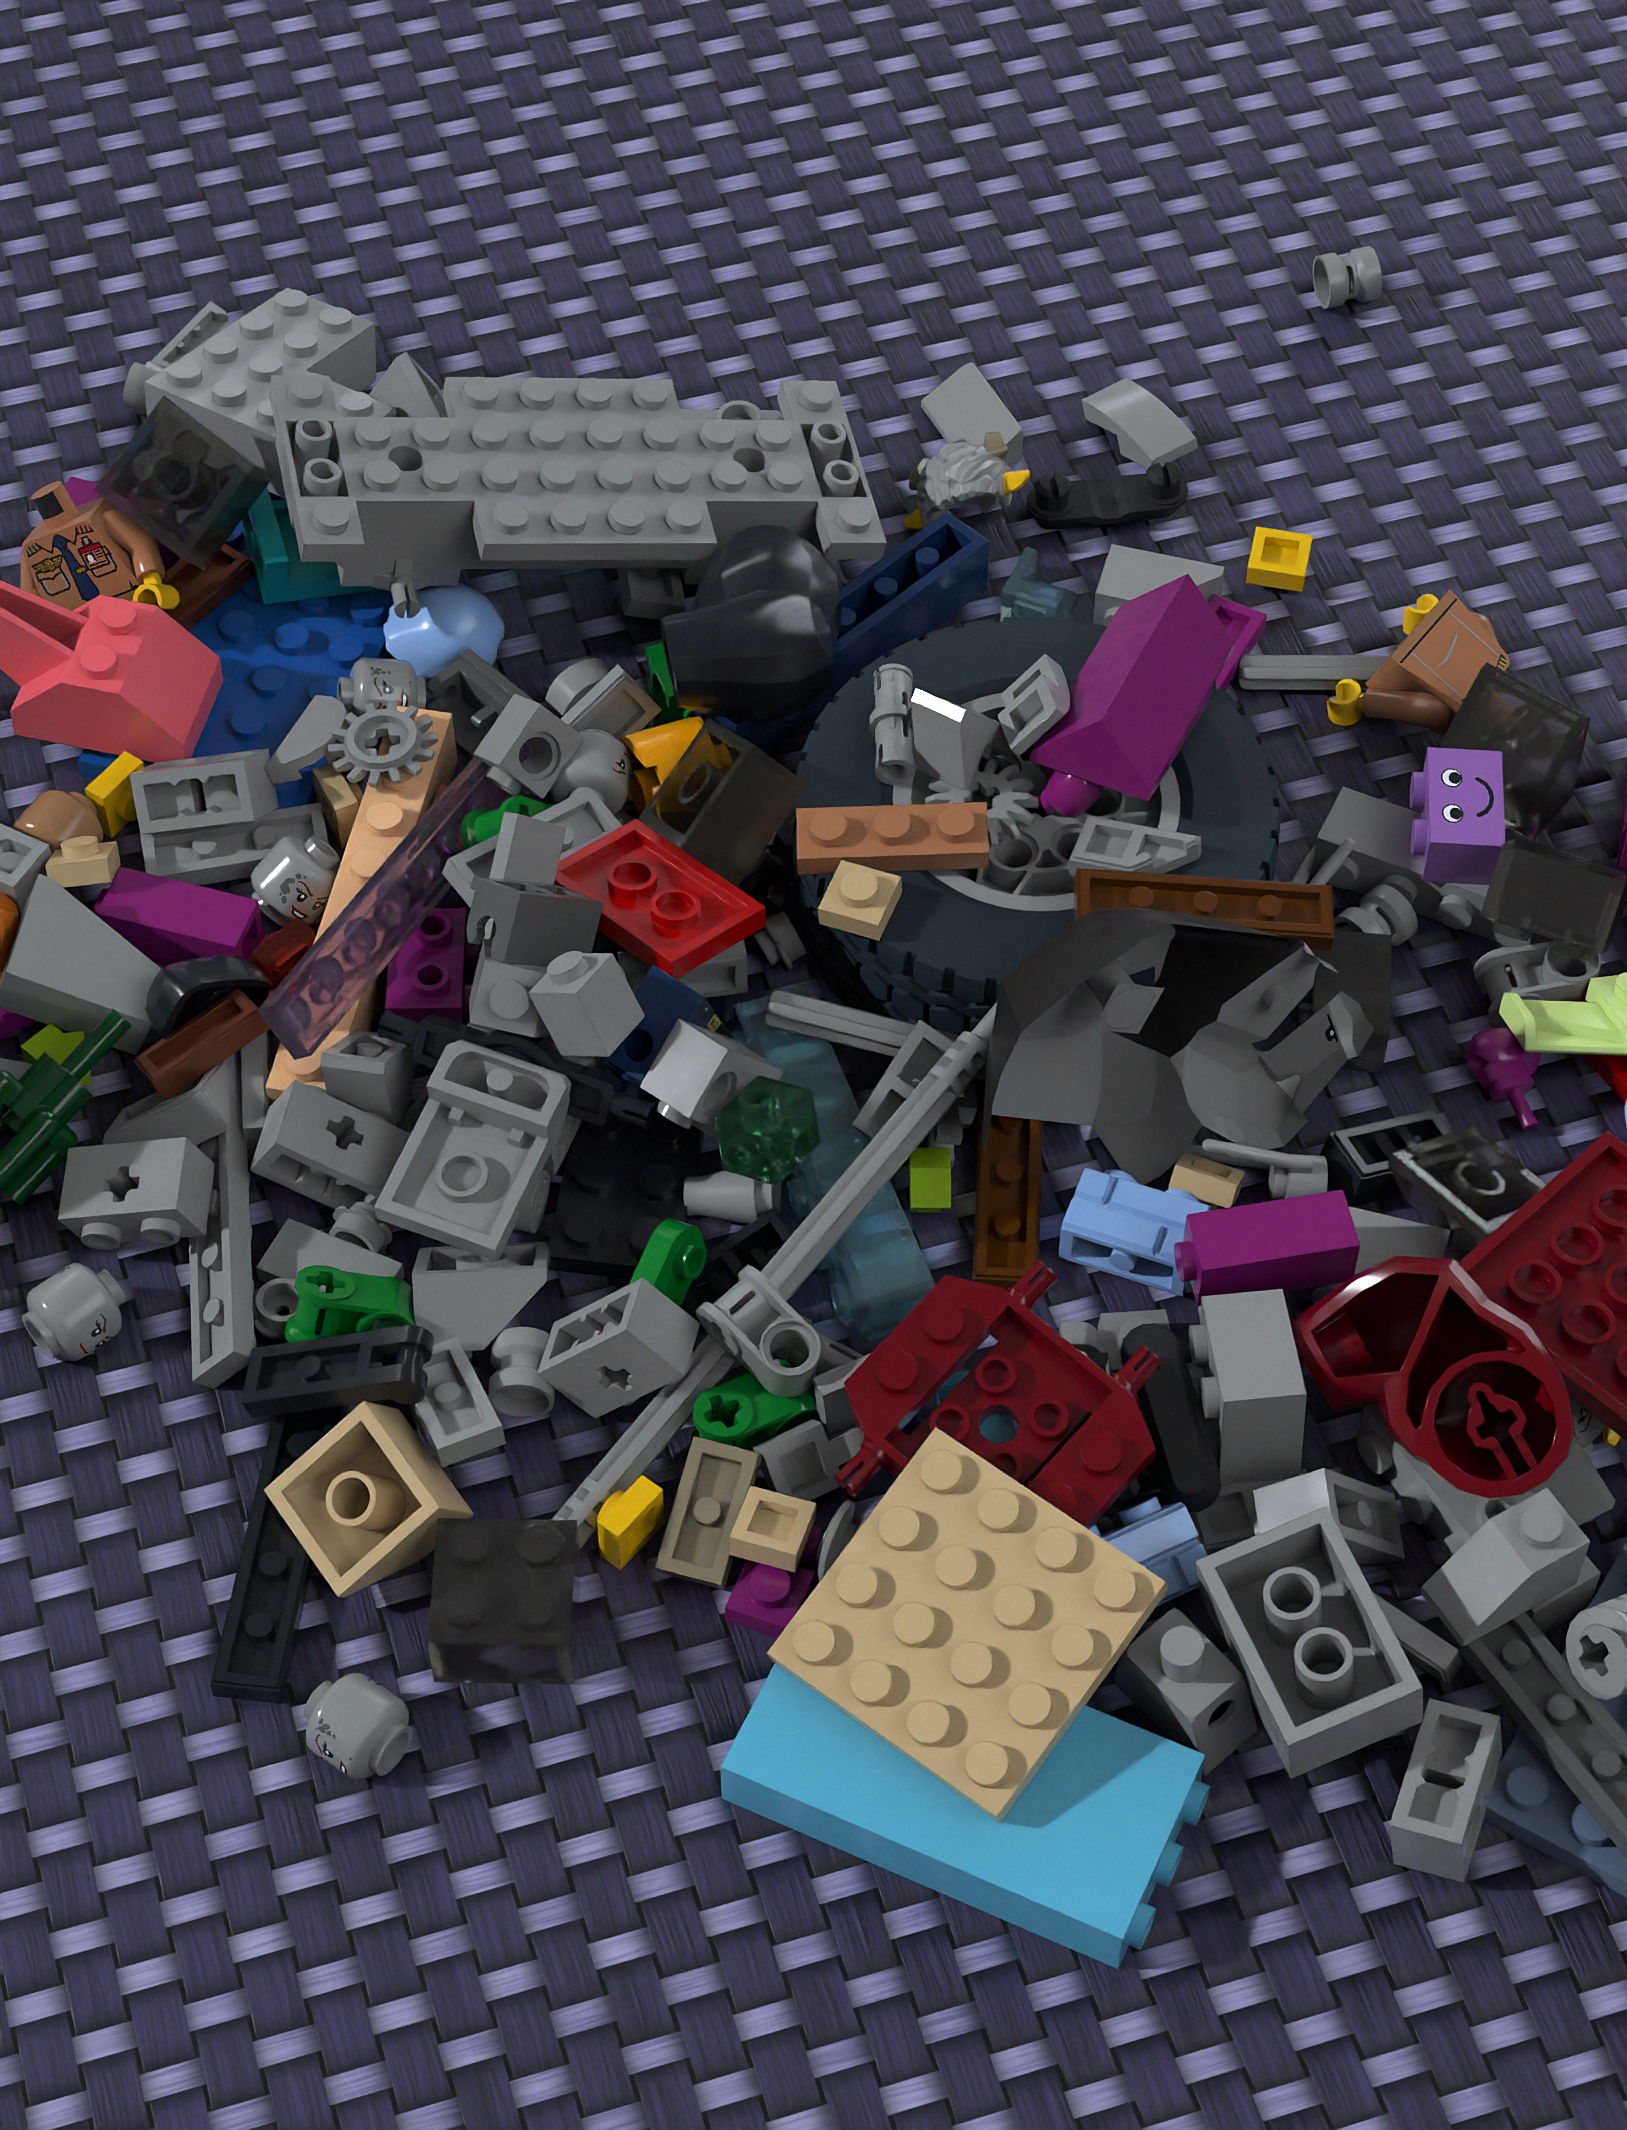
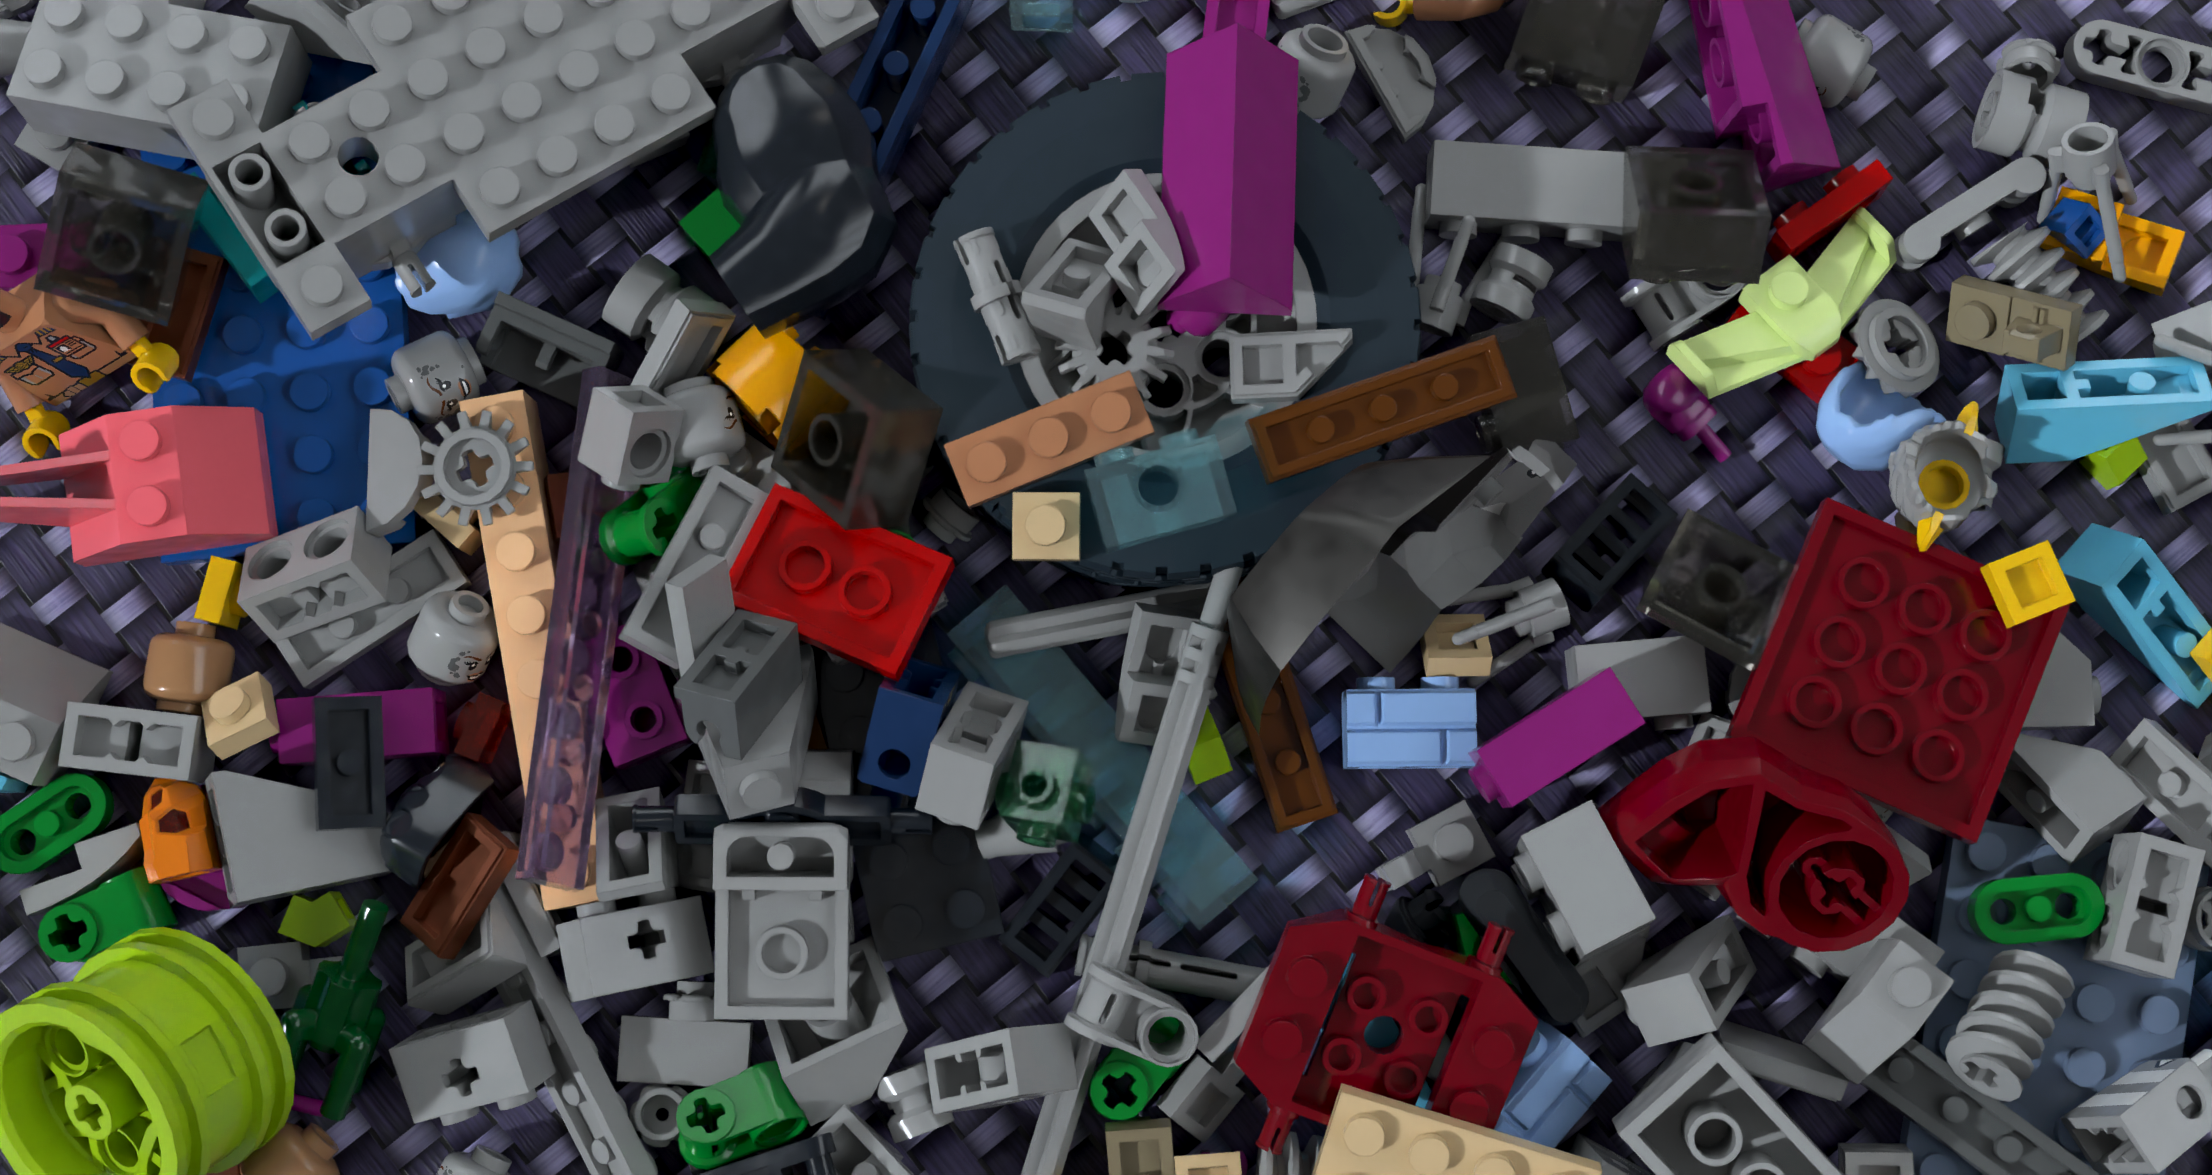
camera: 25 degrees left, 30 degrees up
light grey brick [528,951,645,1057] -> none
green plate [629,1218,707,1307] -> none
medium lavender brick [1410,747,1506,886] -> none
none -> black plate [311,695,387,832]
none -> clear light blue brick [1084,428,1237,554]
none -> light grey head [1277,24,1356,119]
none -> light grey tile [1343,25,1436,144]

